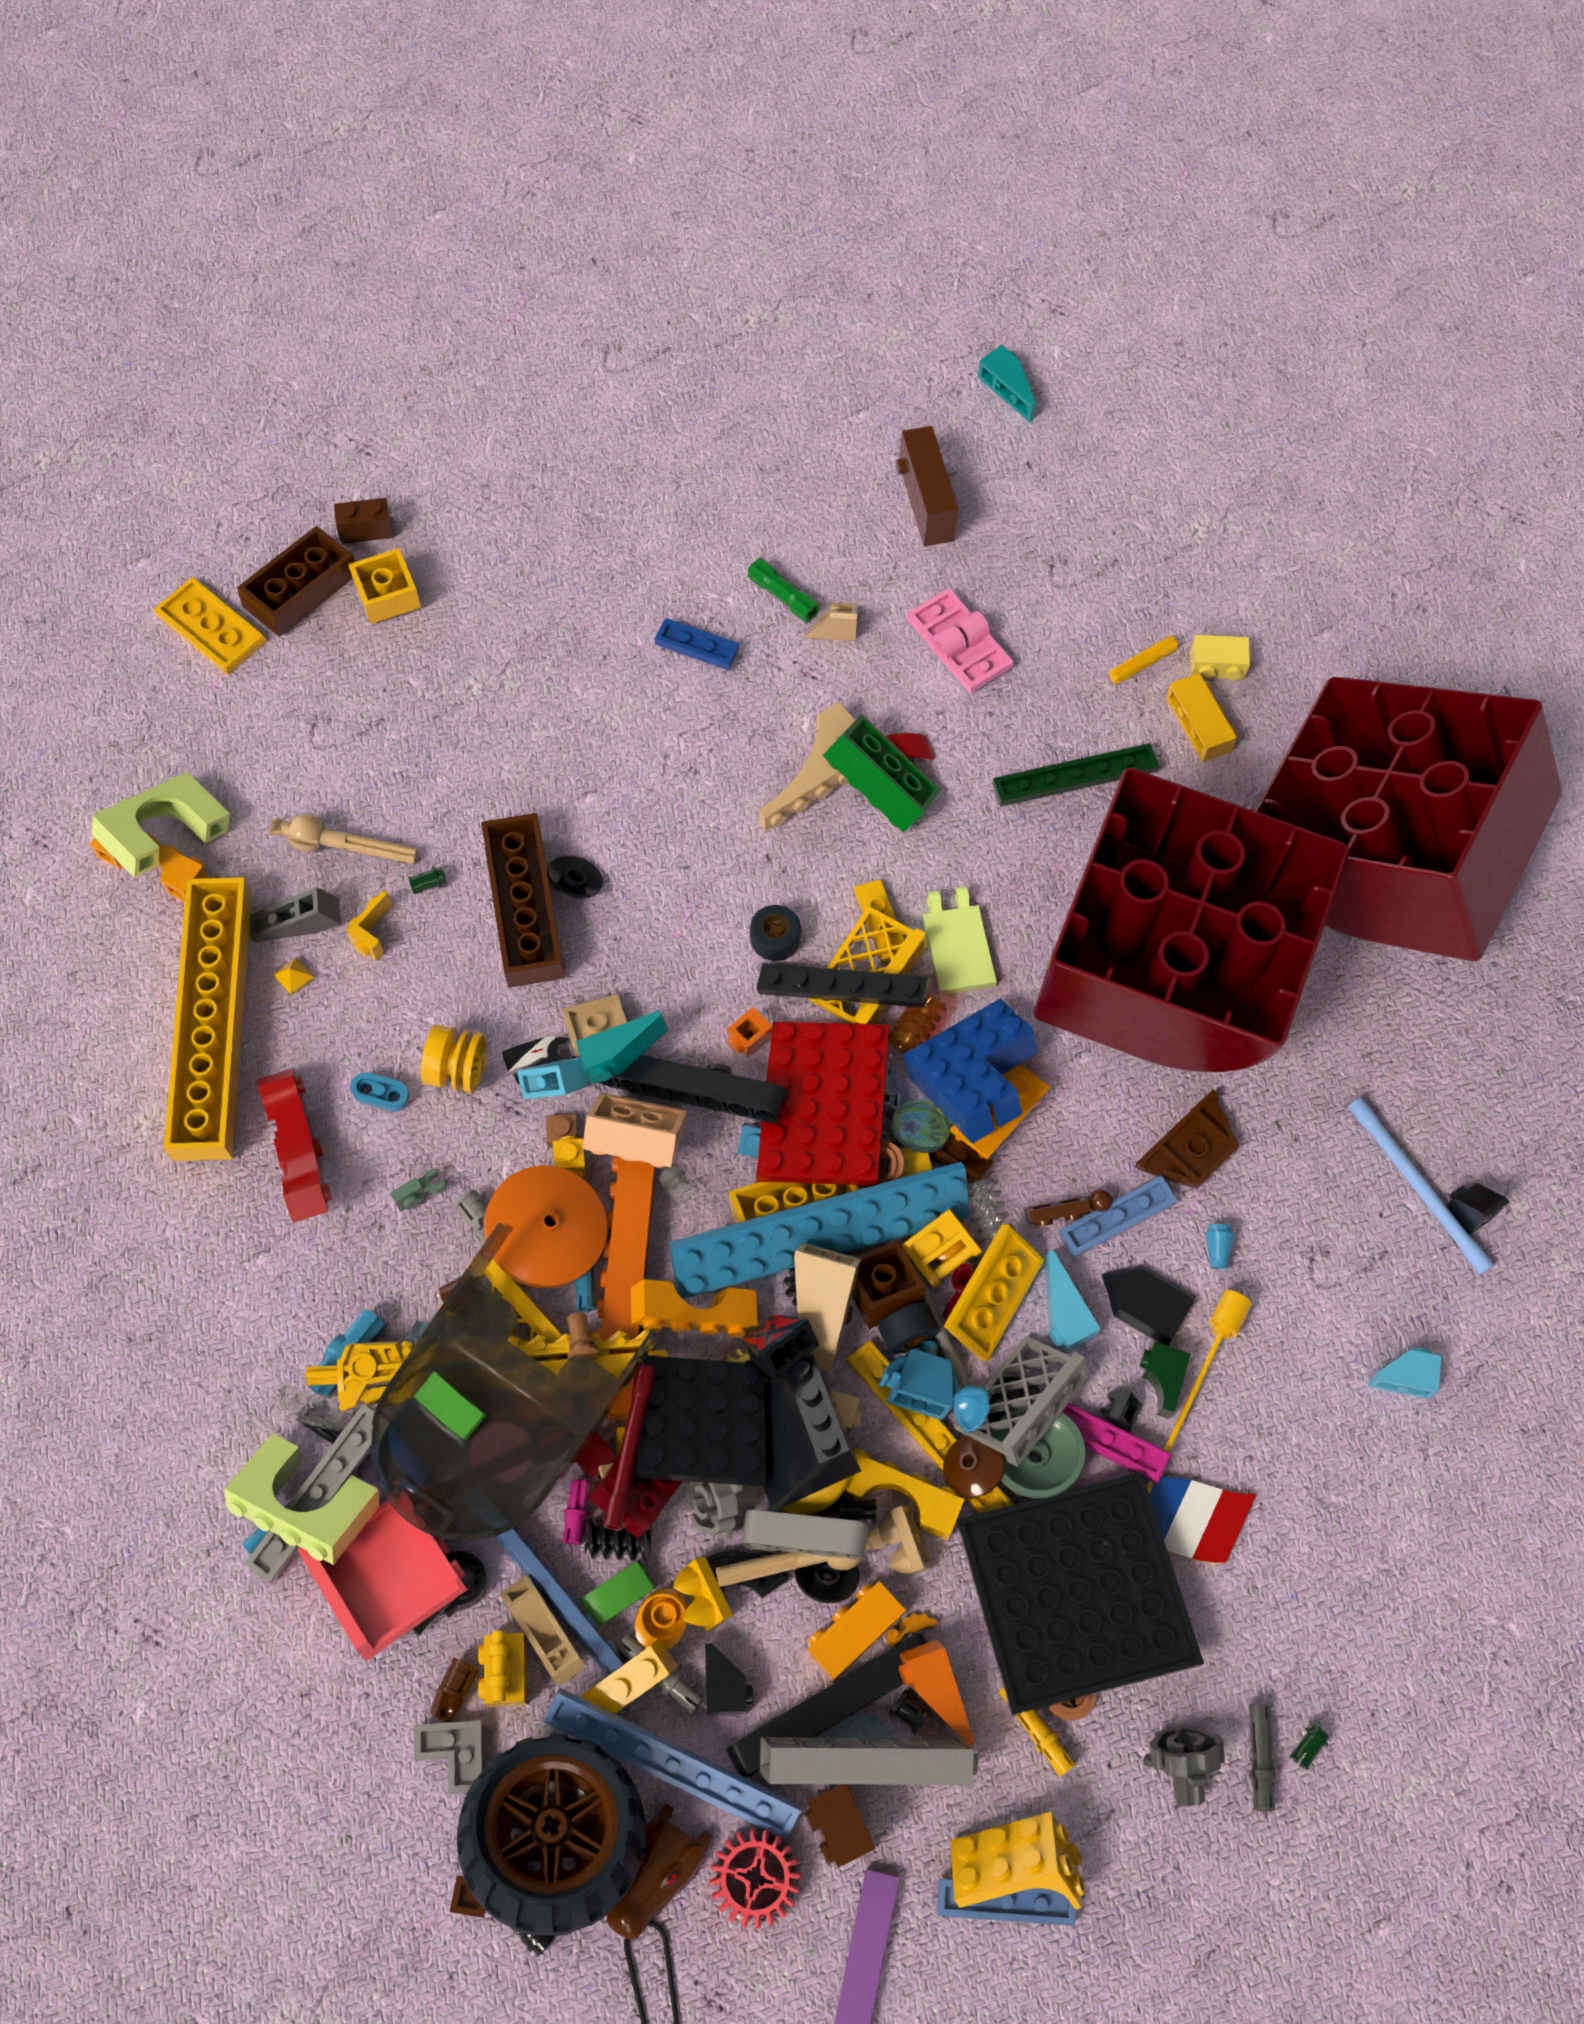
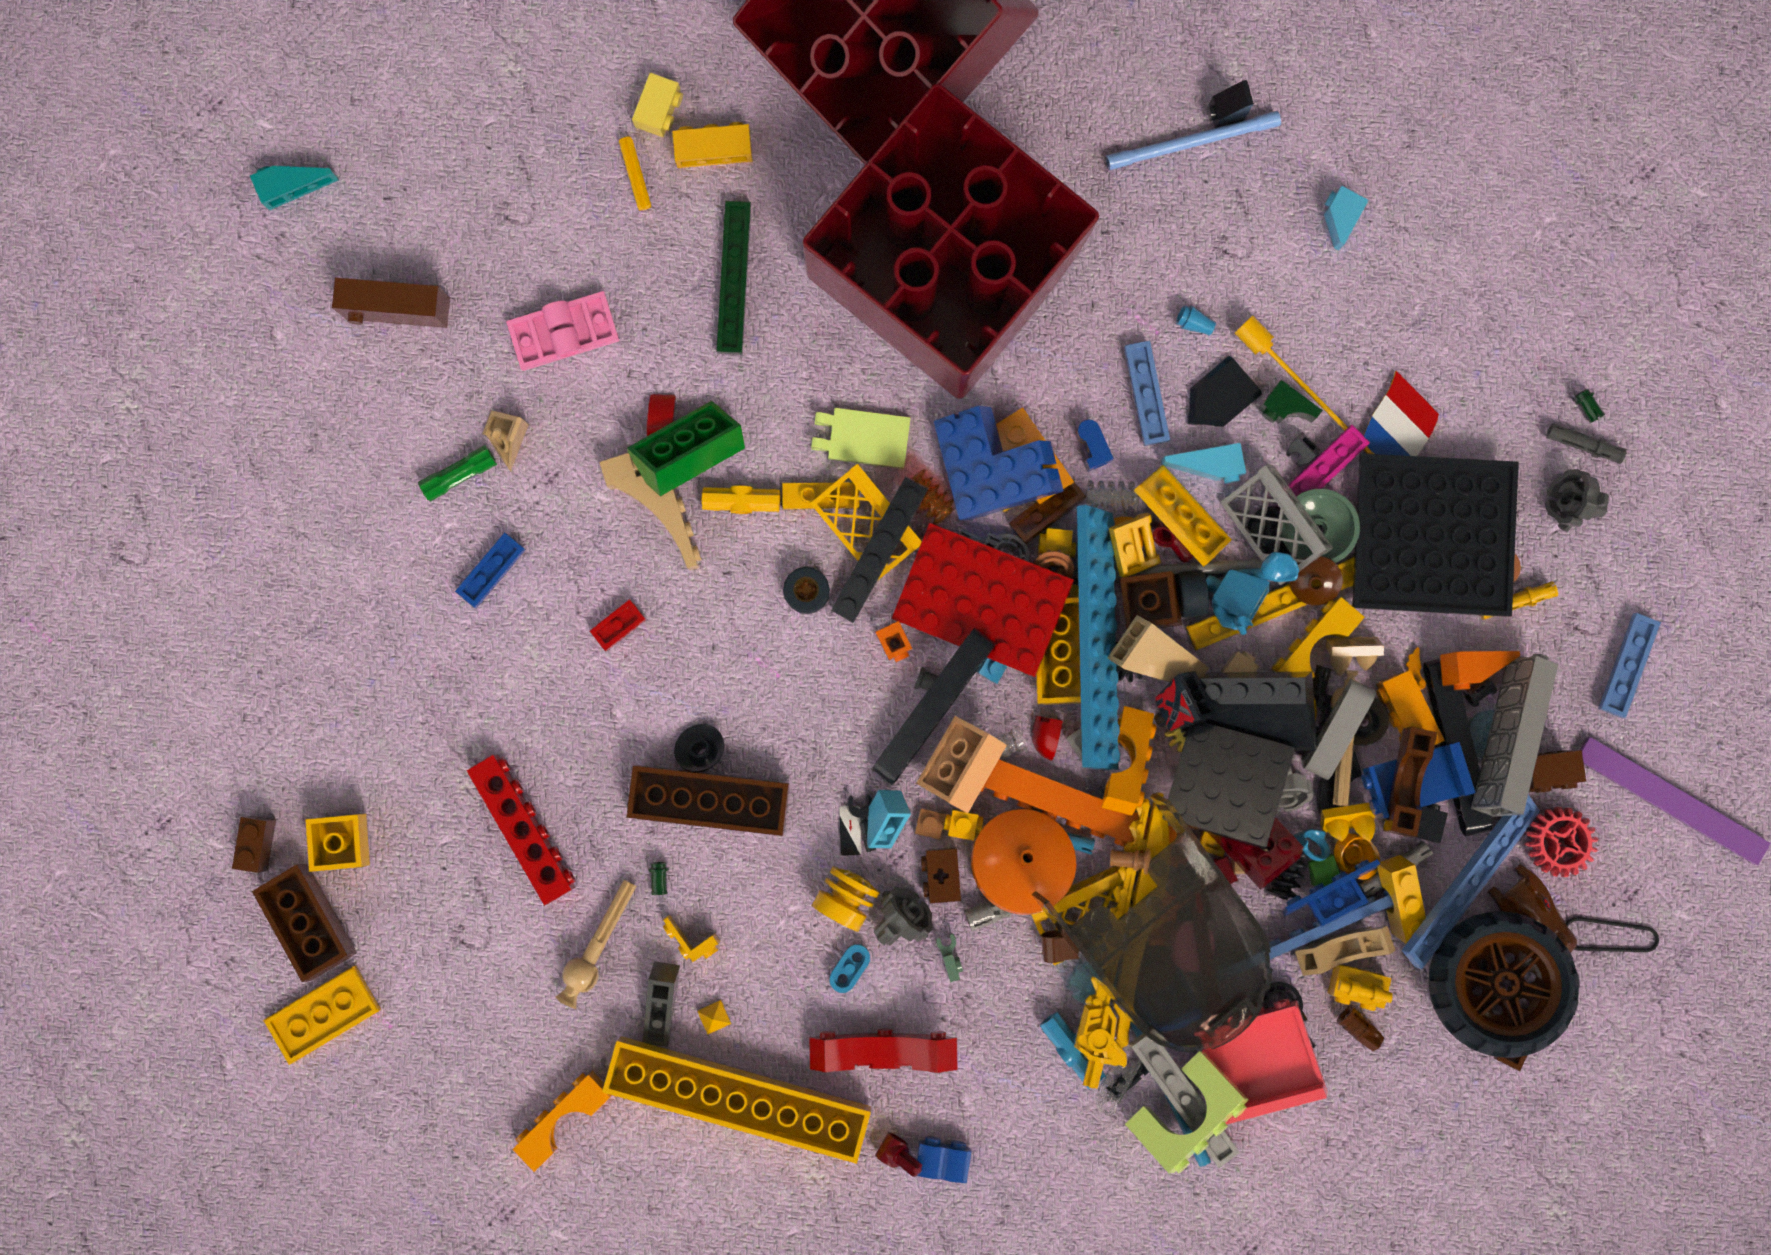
camera: 70 degrees left, 20 degrees up
yellowish green arch [92,772,230,878] -> none
bright green slope [414,1371,486,1440] -> none
light grey plate [414,1720,483,1794] -> none
tan plate [562,994,627,1056] -> none
dark pink axle [562,1479,589,1545] -> none
teal slope [576,1010,668,1084] -> none
dark red piece [603,1365,656,1531] -> none
clear light blue tile [891,1100,951,1153] -> none
yellow bracket [950,1811,1086,1910] -> none
reddish brown plate [1024,1189,1113,1227] -> none
reddish brown wing [1134,1089,1239,1189] -> none
none -> red brick [466,755,576,906]
none -> red plate [589,599,647,652]
none -> yellow piece [702,486,781,514]
none -> dark grey piece [874,887,933,946]
none -> dark red axle [875,1132,922,1177]
none -> blue brick [916,1136,972,1183]
none -> reddish brown brick [921,847,961,904]
none -> red brick [1032,716,1063,761]
none -> blue leg [1076,420,1114,472]
none -> blue bracket [1282,859,1380,928]
none -> dark azure piece [1294,829,1330,861]
none -> blue panel [1361,742,1475,819]
none -> reddish brown arch [1383,727,1437,837]

